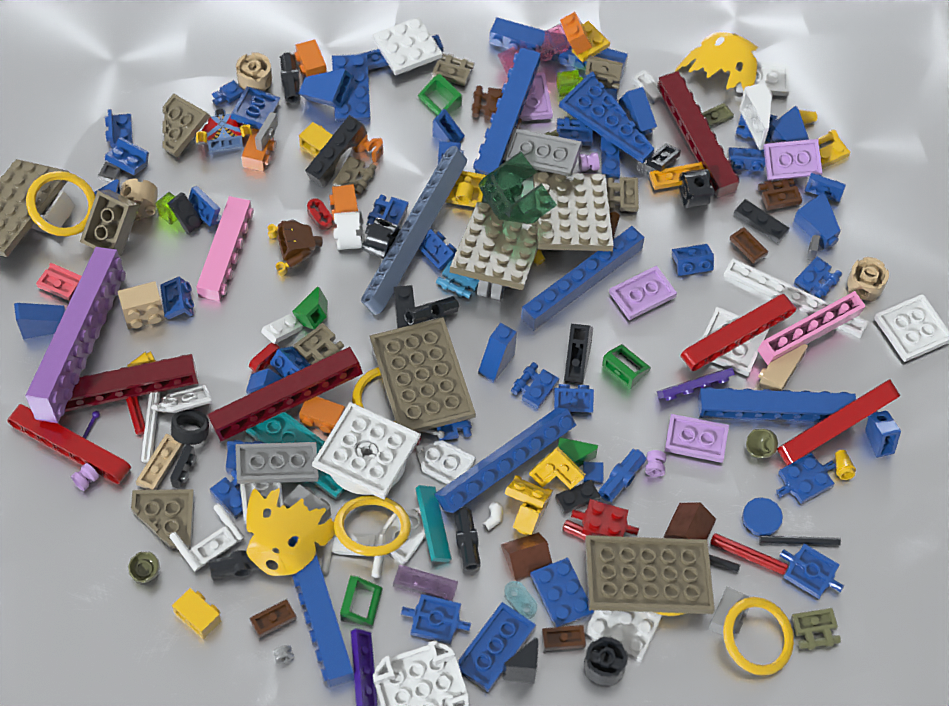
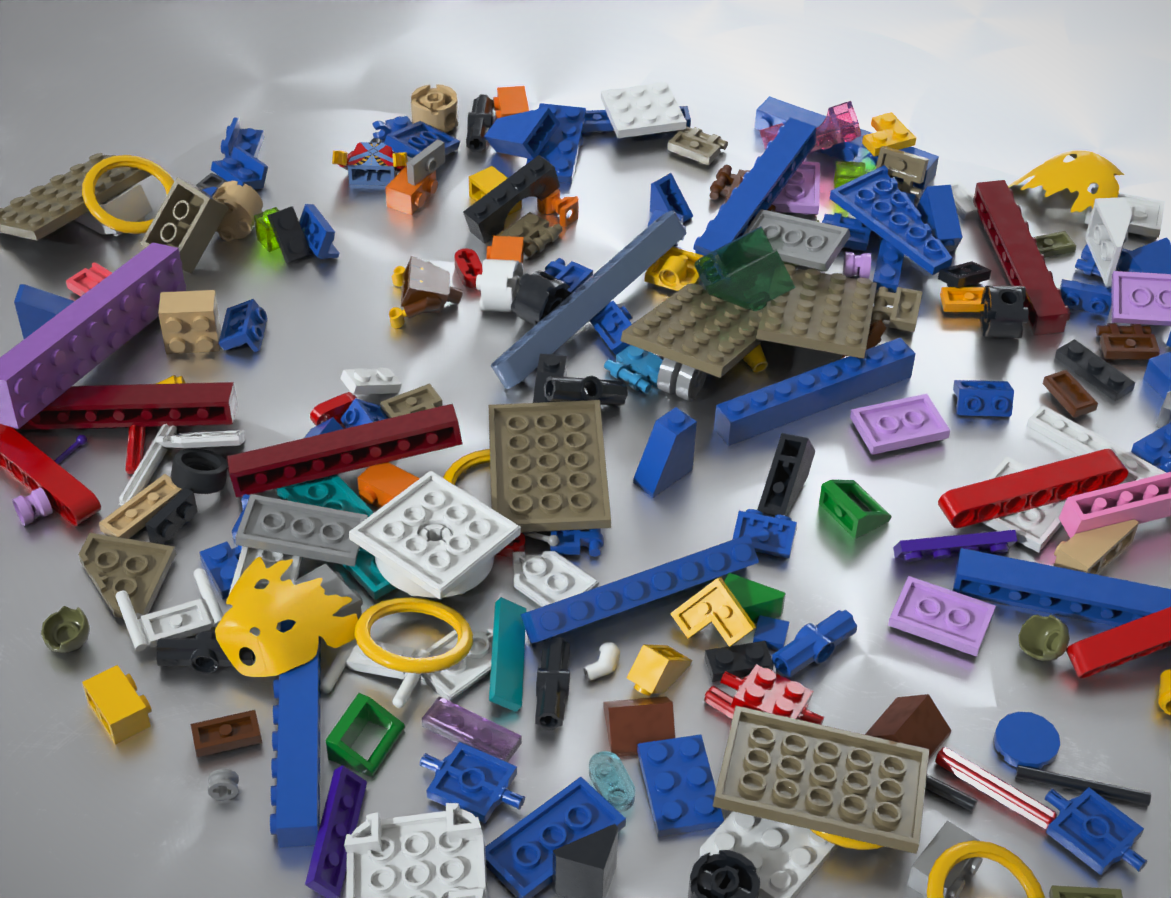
camera: 15 degrees right, 15 degrees down
dark tan plate [162,94,211,157] -> none
bright pink brick [196,196,254,302] -> none
green slope [292,287,328,329] -> none
green tile [418,73,462,115] -> none
yellow plate [505,475,553,510] -> none
blue plate [511,362,559,410] -> none
reddish brown plate [542,625,586,651] -> none
orange brick [560,12,592,55] -> none
lavender wheel [645,450,666,477] -> none
blue plate [776,453,836,504] -> none

